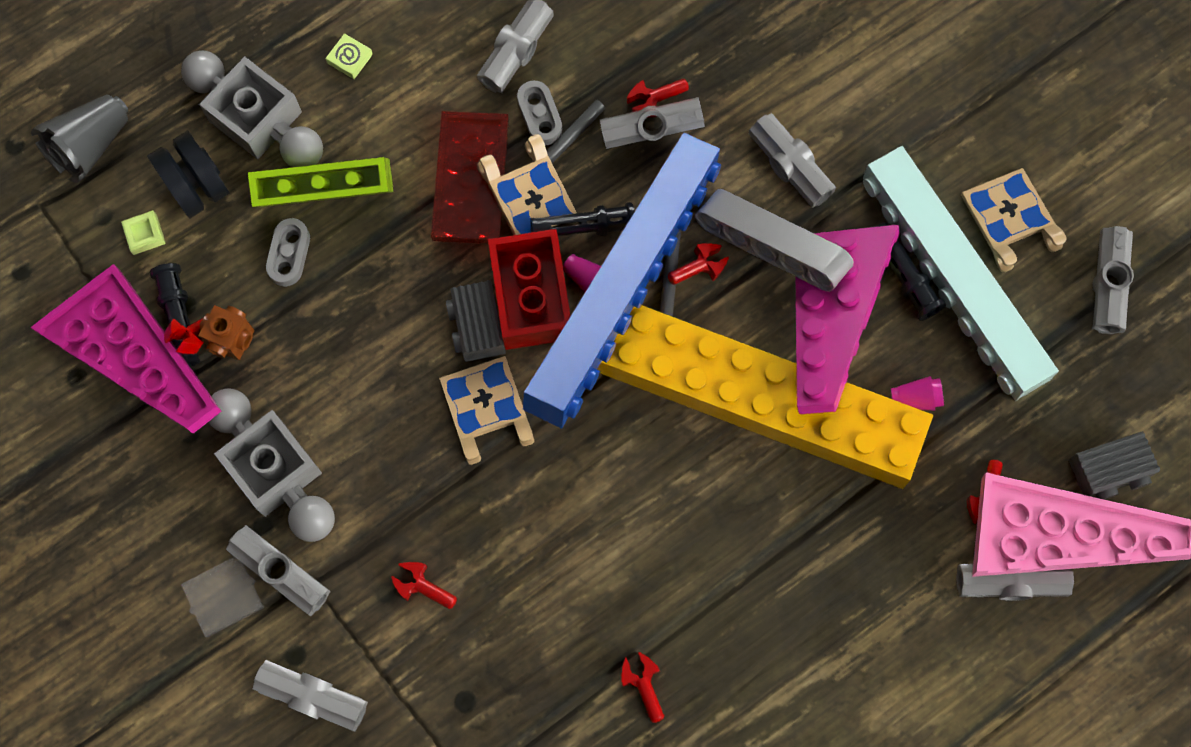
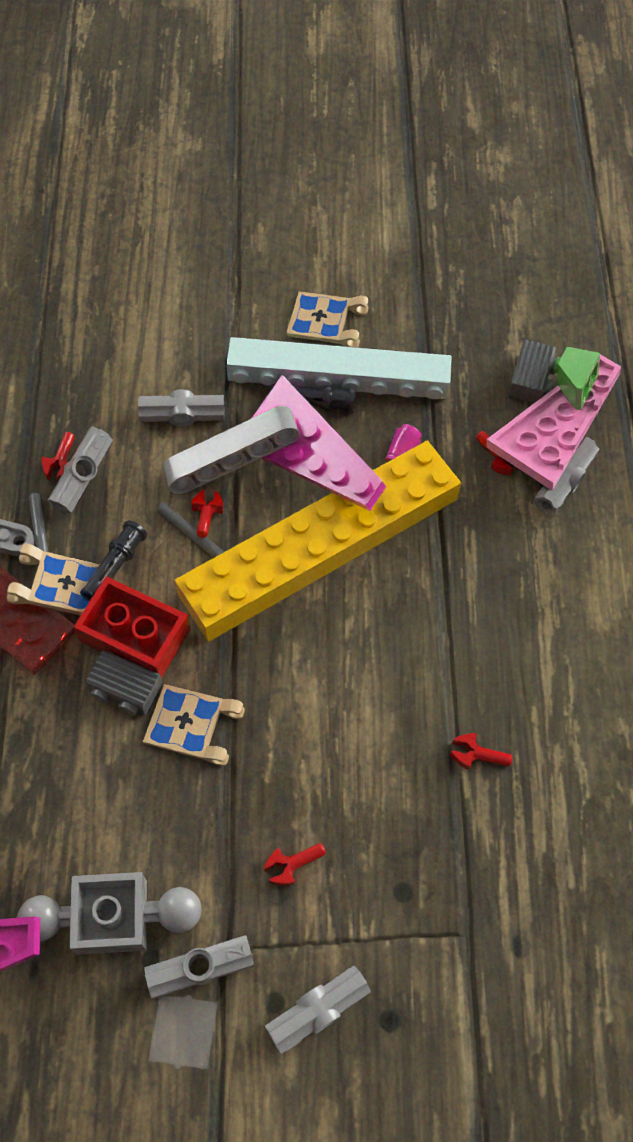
camera: 60 degrees left, 10 degrees down
brick [523,133,721,429] -> none
dark pink cone [563,254,601,292] -> none
light grey piece [1092,226,1134,334] -> none
none -> bright green slope [554,347,600,410]

